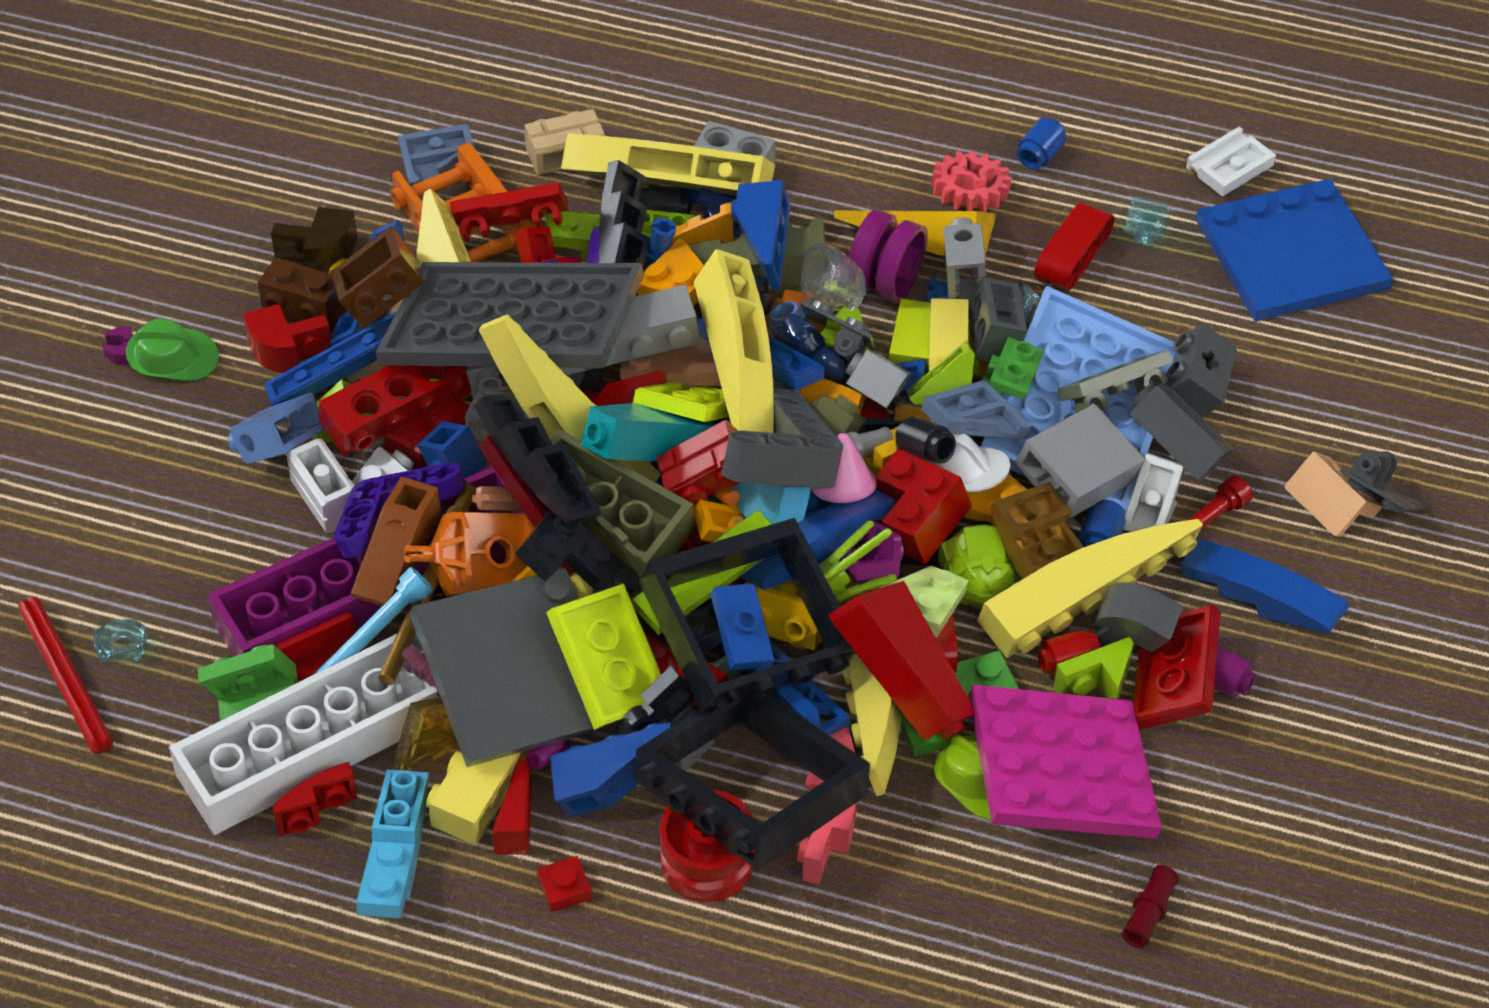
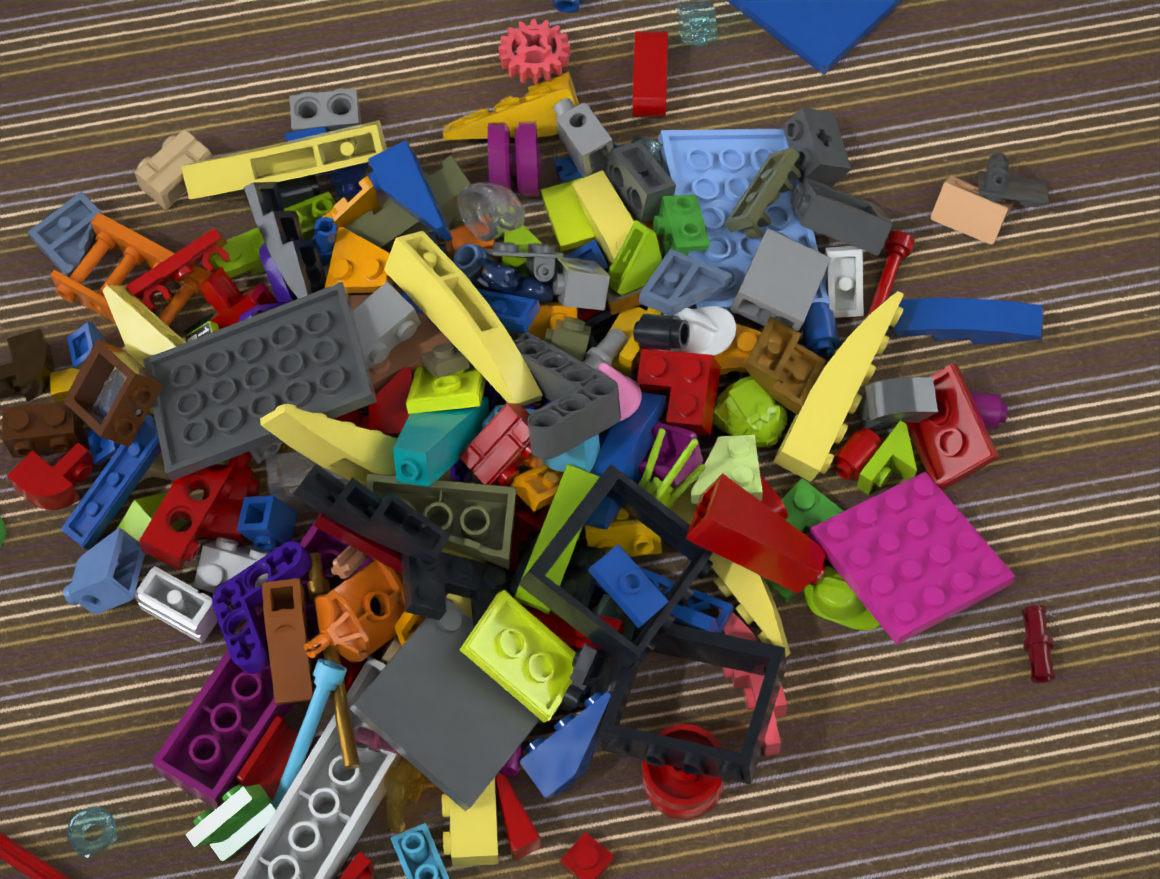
camera: 25 degrees left, 15 degrees up
none -> dark tan plate [421,343,470,378]

